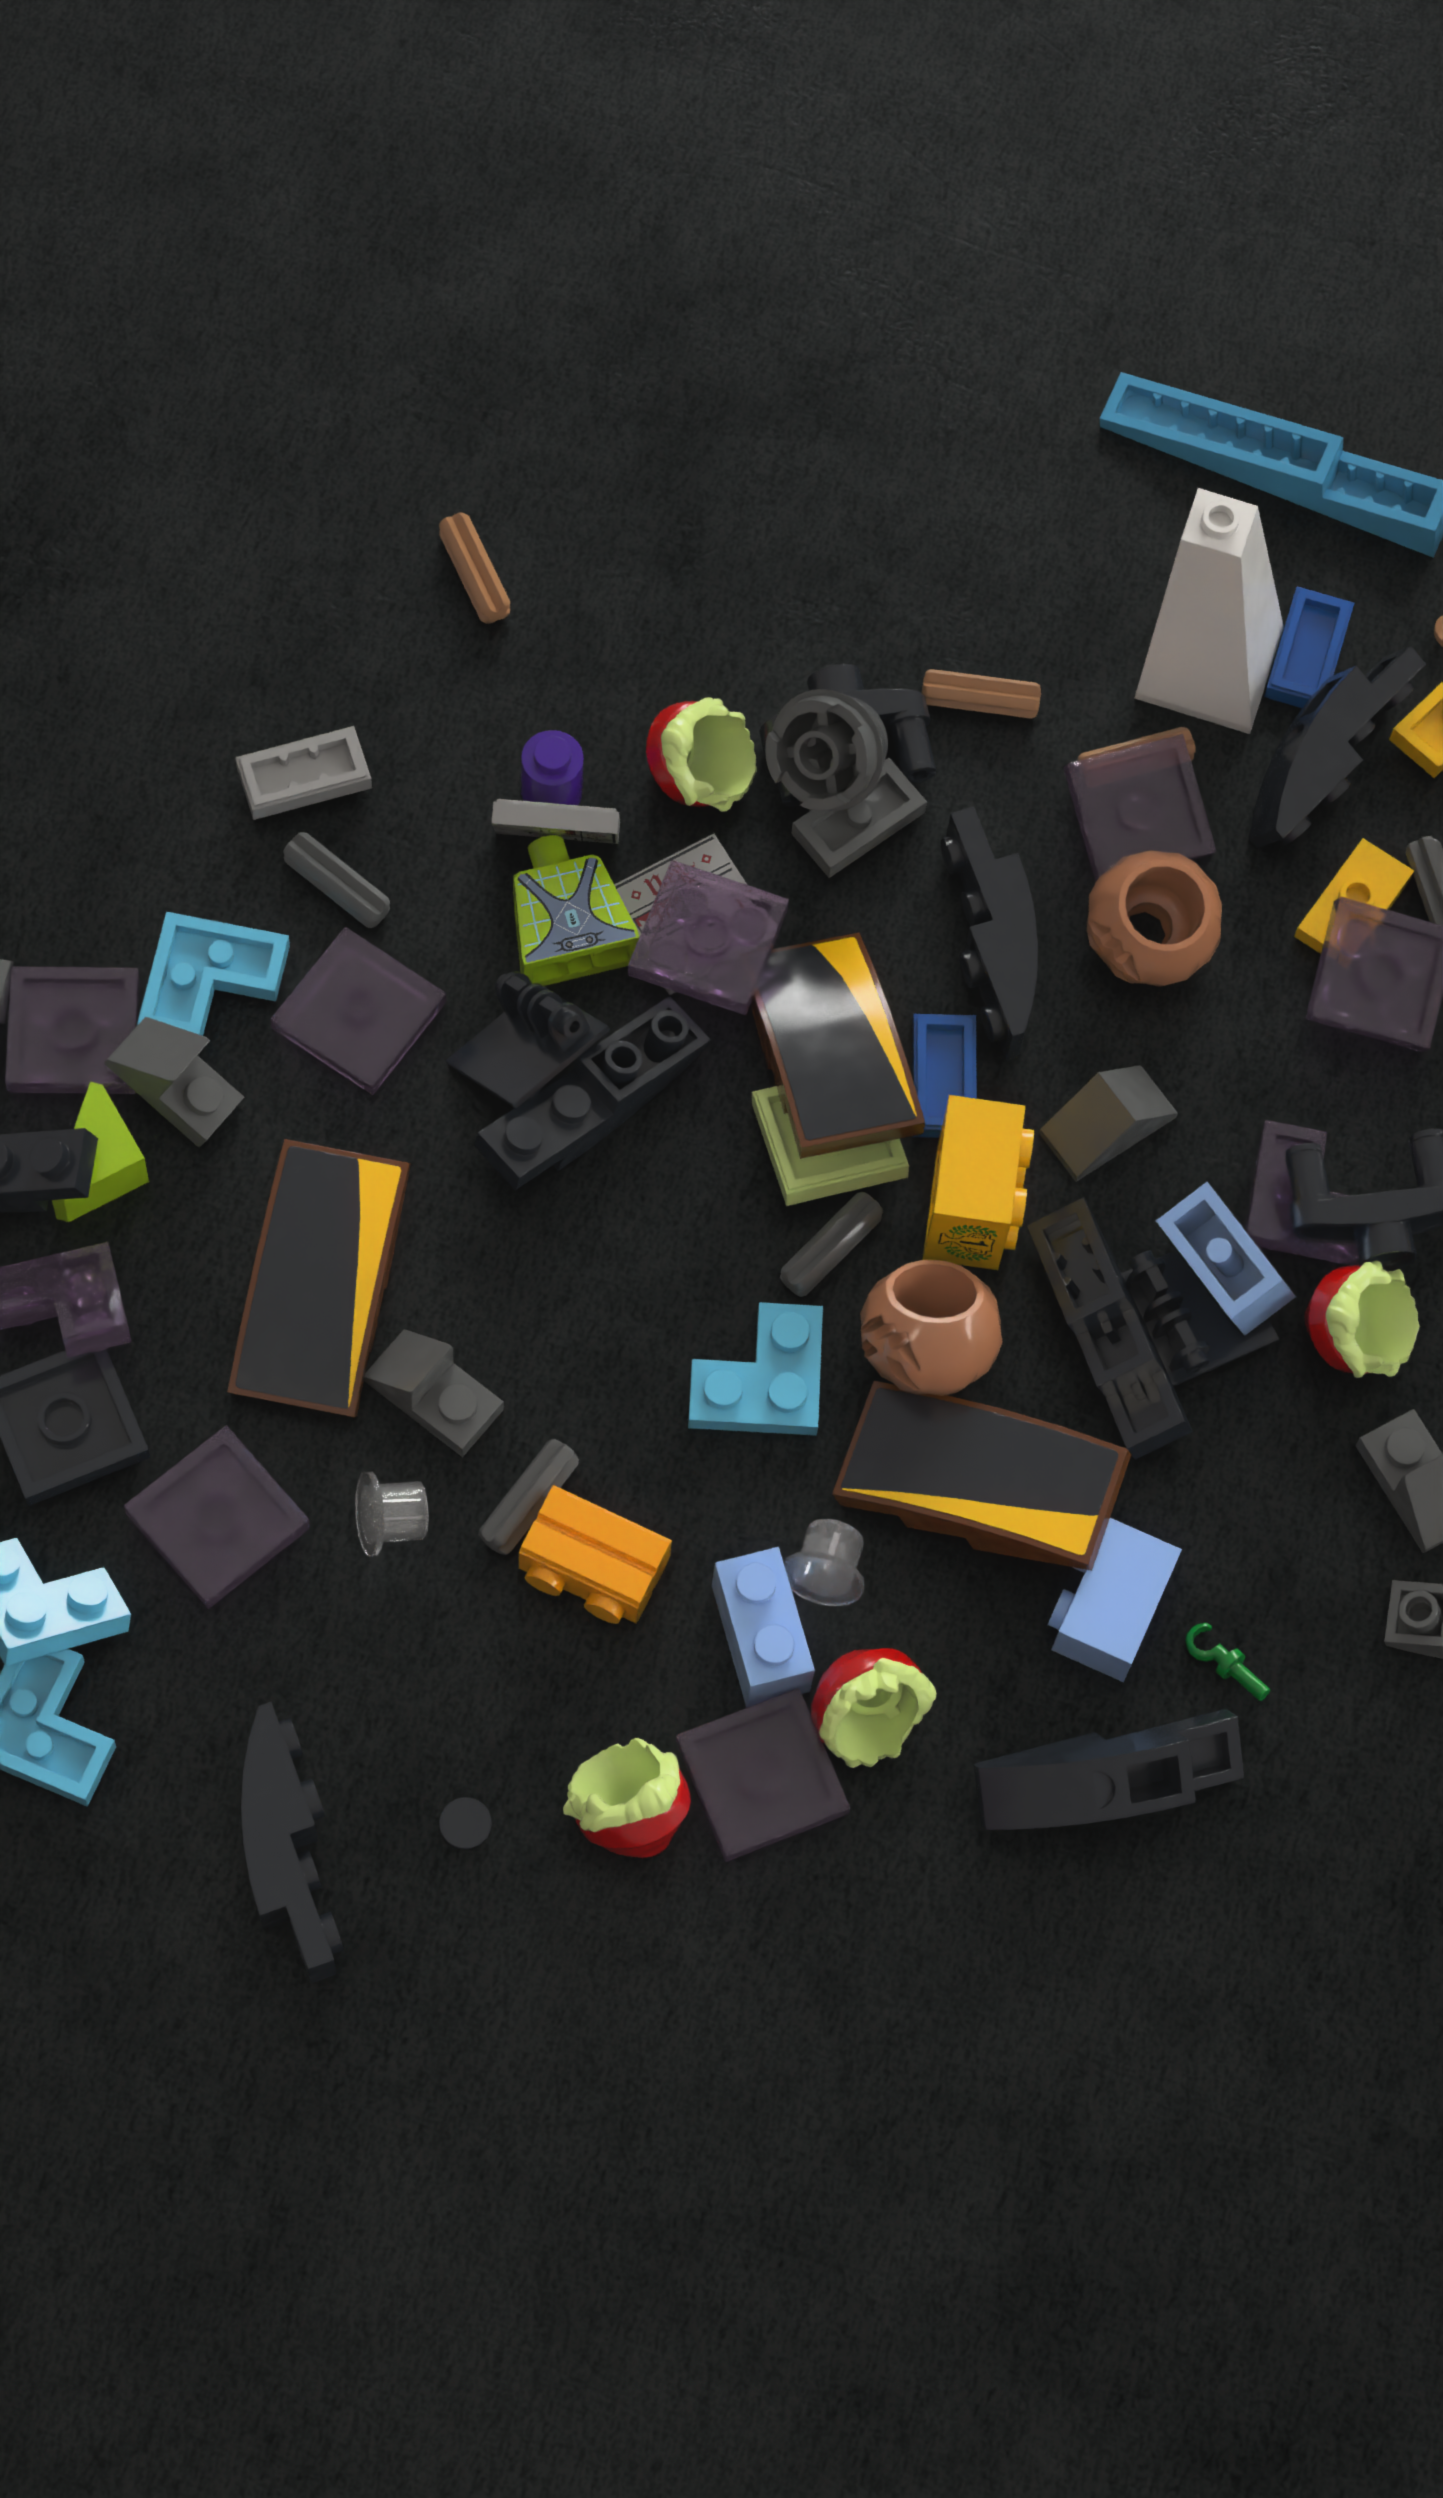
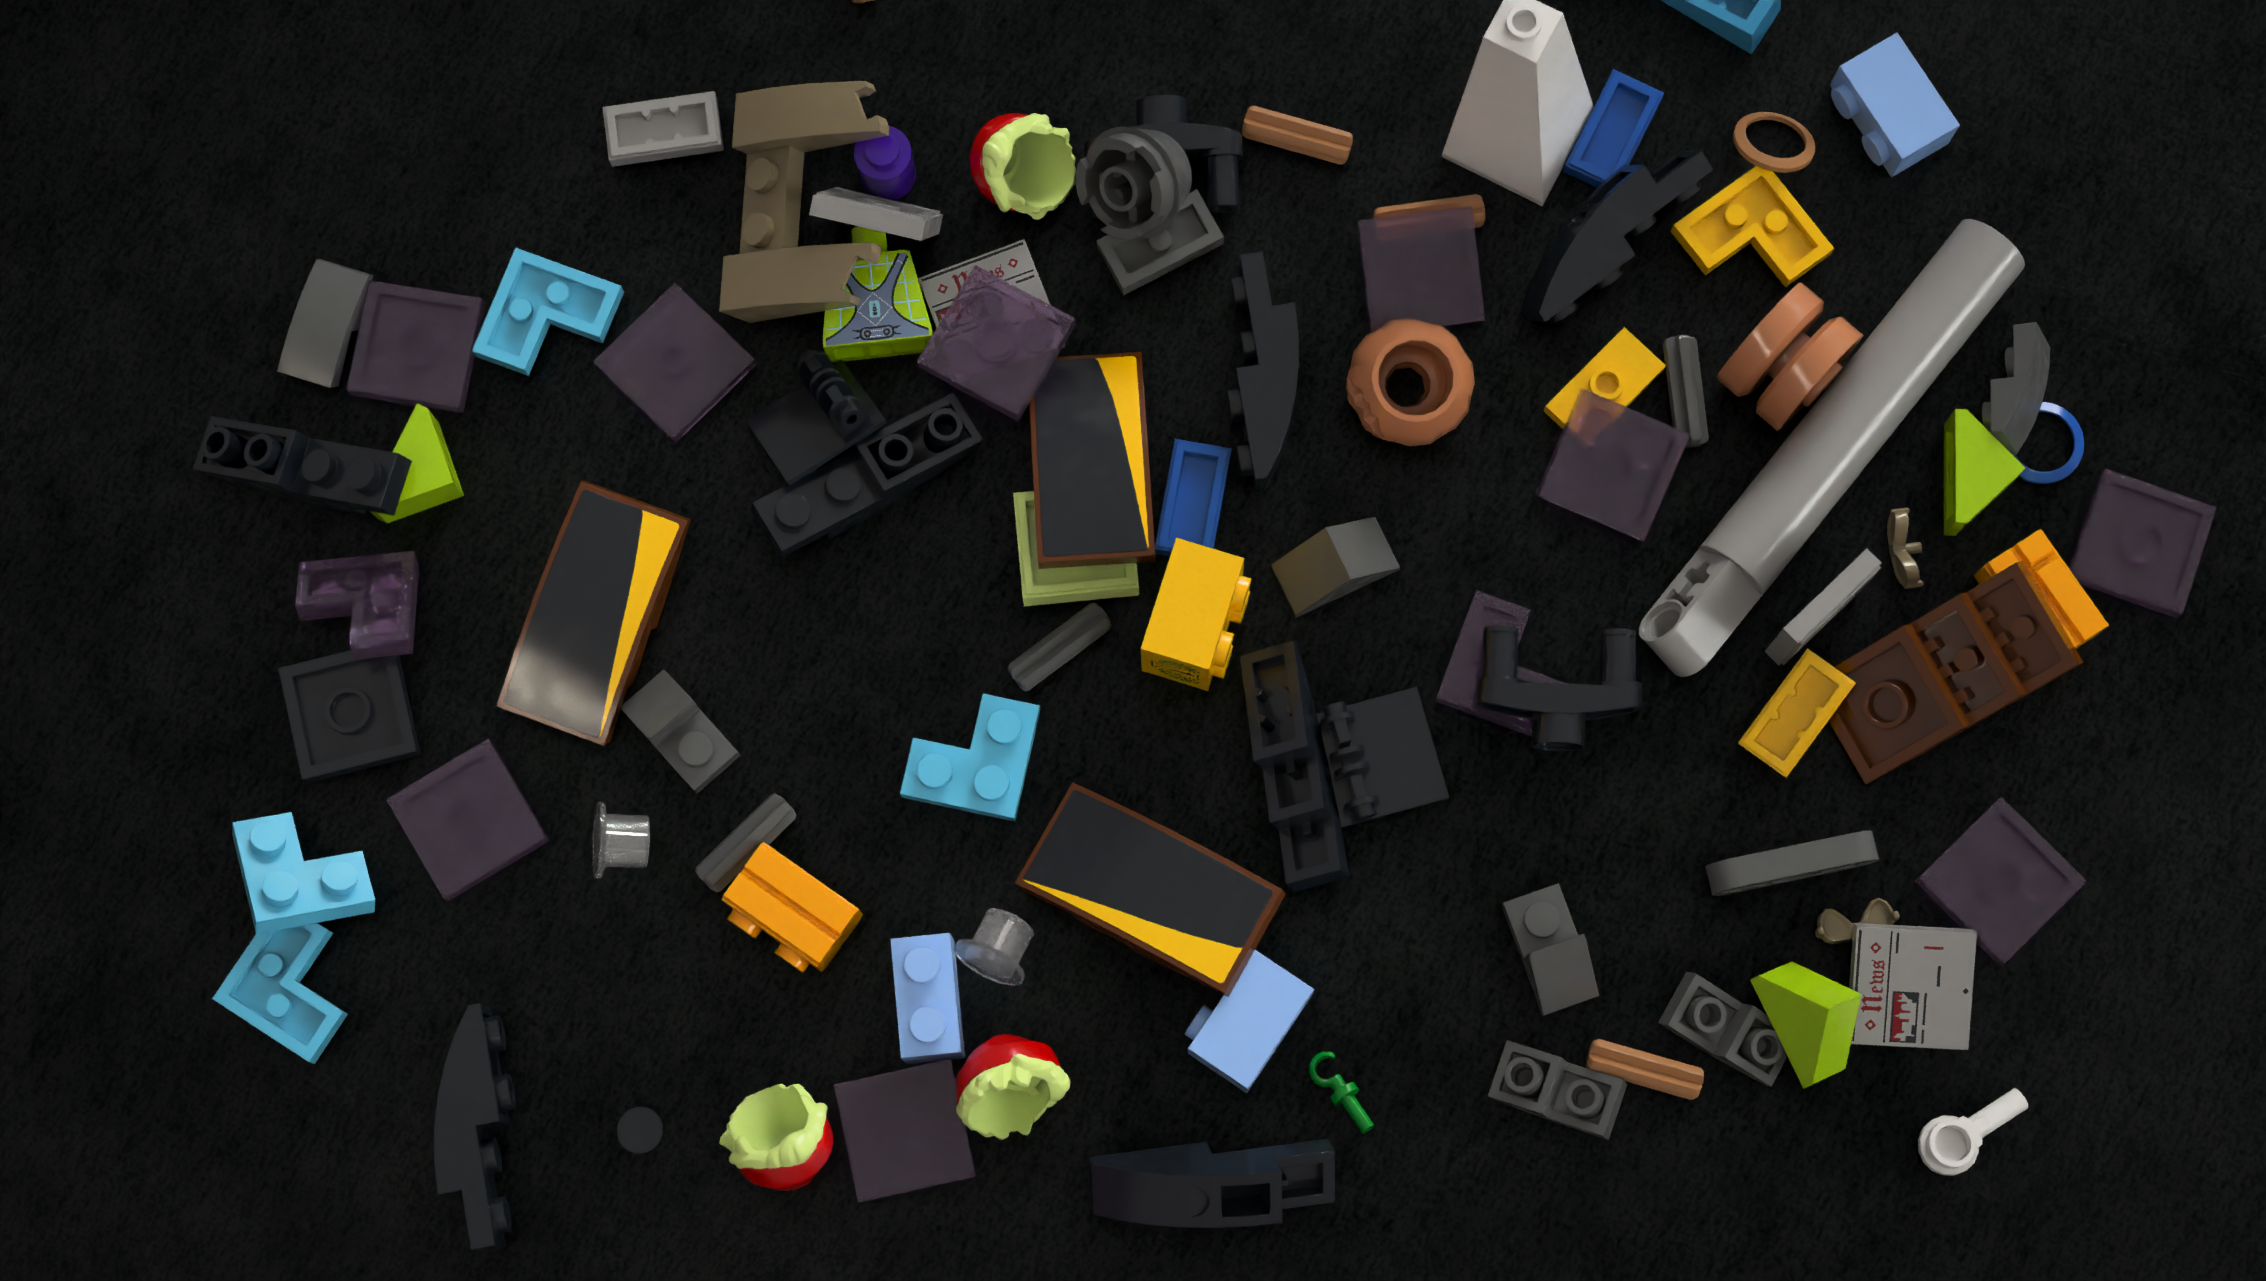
camera: 20 degrees right, 10 degrees up
dark grey slope [104,1017,244,1148] -> none
dark grey axle [283,832,390,928] -> none
nougat piece [860,1260,1002,1396] -> none
light blue brick [1156,1182,1296,1335] -> none
yellowish green hair [1304,1260,1420,1378] -> none
none -> dark tan wedge [719,81,889,323]

